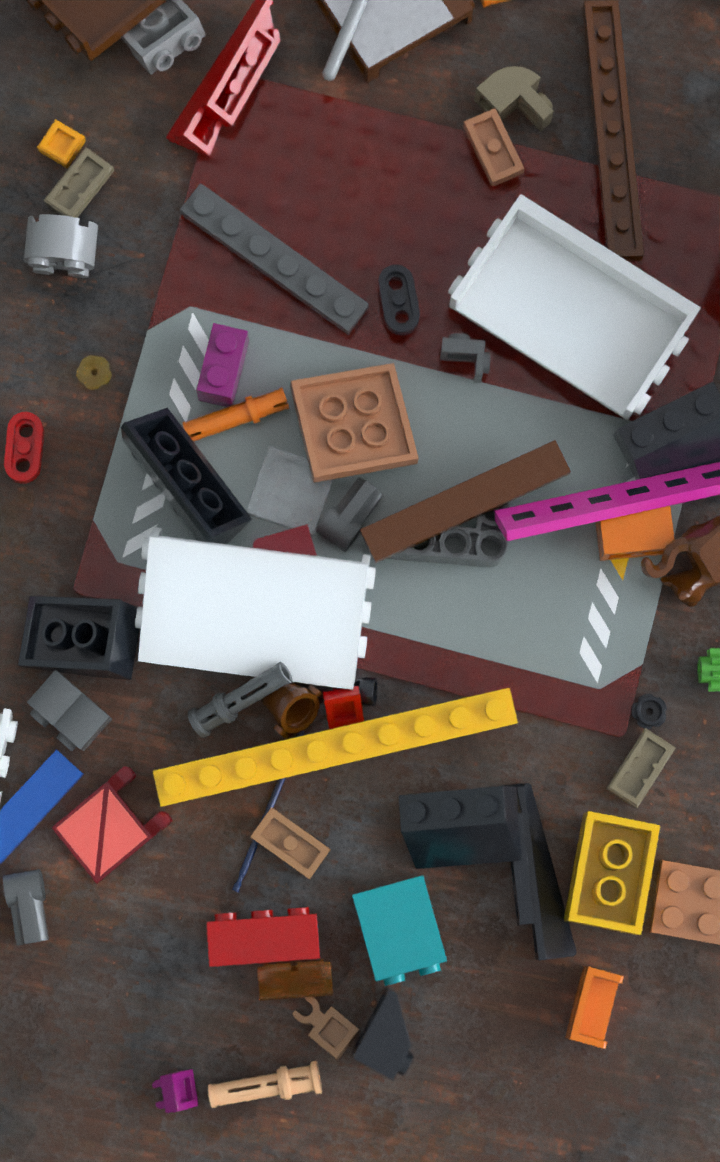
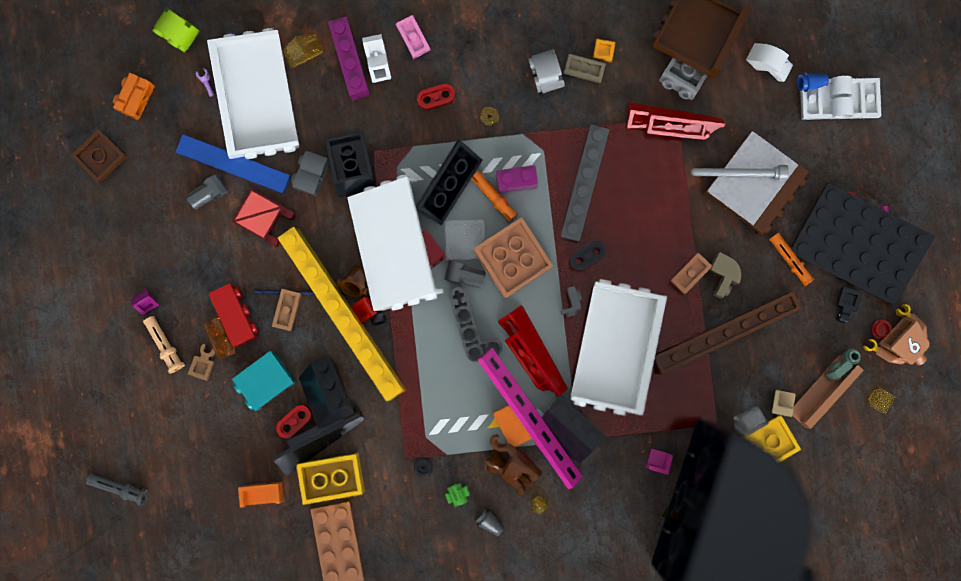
camera: 80 degrees right, 5 degrees up
dark grey pin [188,662,292,738] -> none
black slope [352,987,414,1080] -> none
reddish brown tile [360,440,571,564] -> none
dark tan plate [606,728,676,809] -> none
none -> red plate [276,405,312,438]
none -> red wedge [498,306,568,397]

